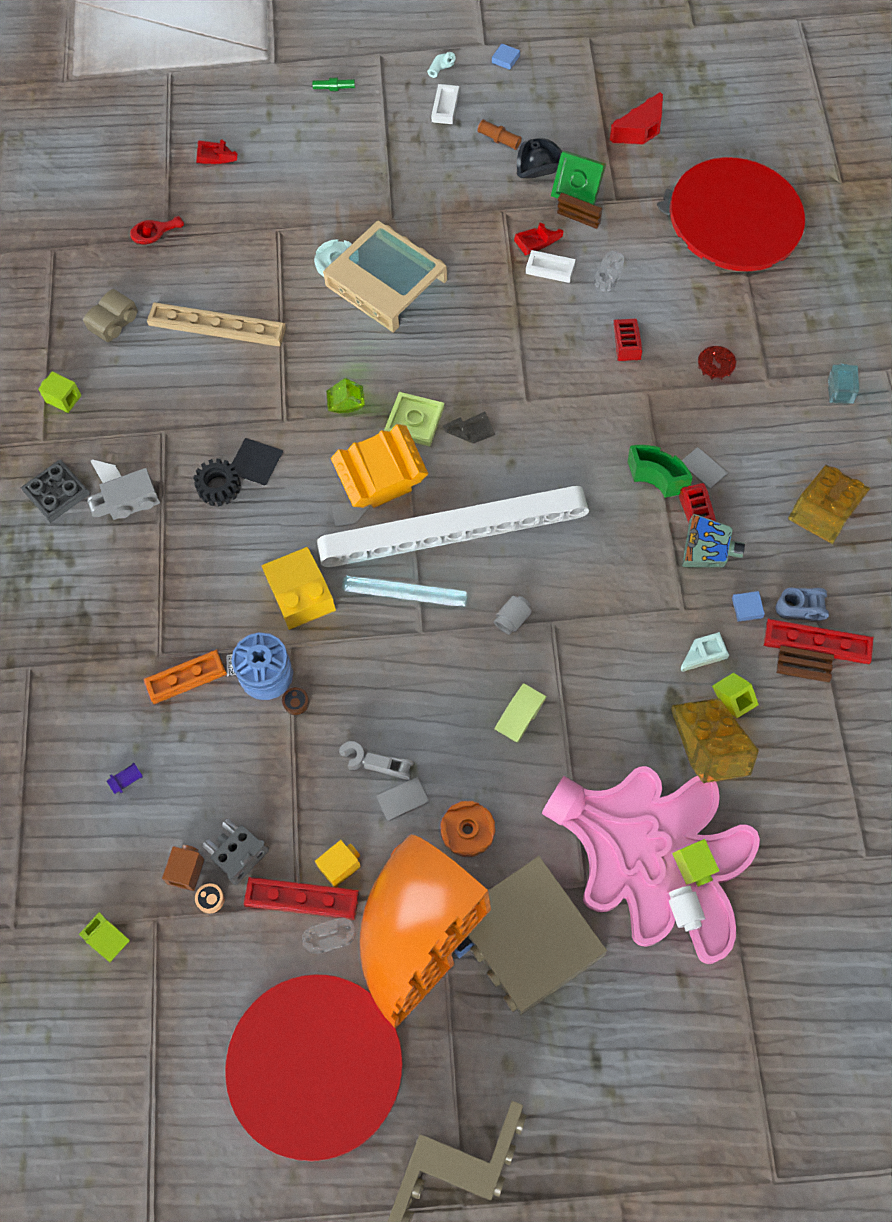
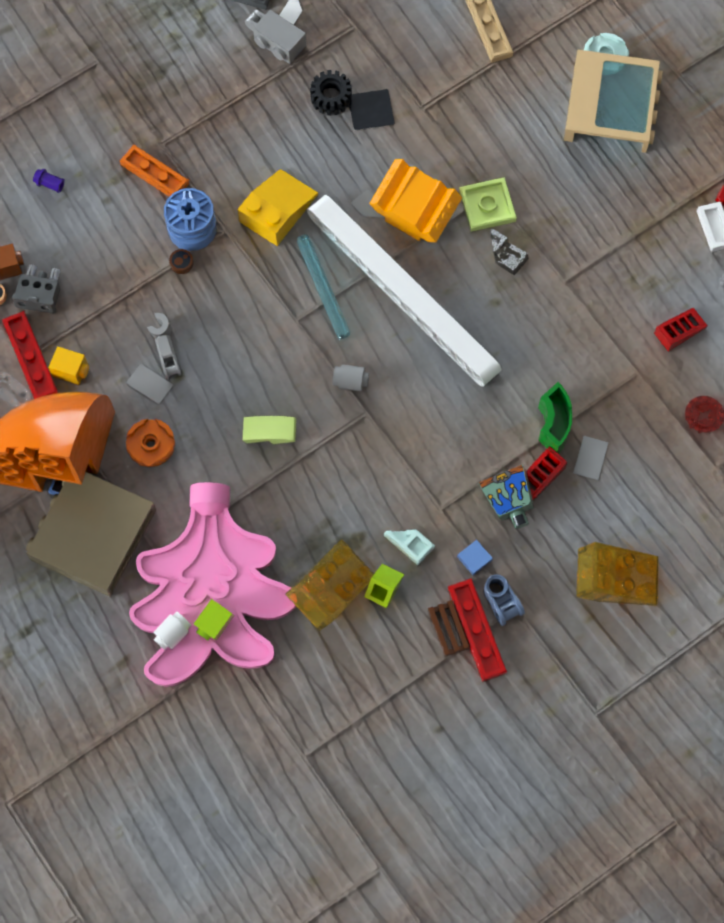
camera: 55 degrees right, 5 degrees up
clear neon green brick [326,378,365,413] -> none

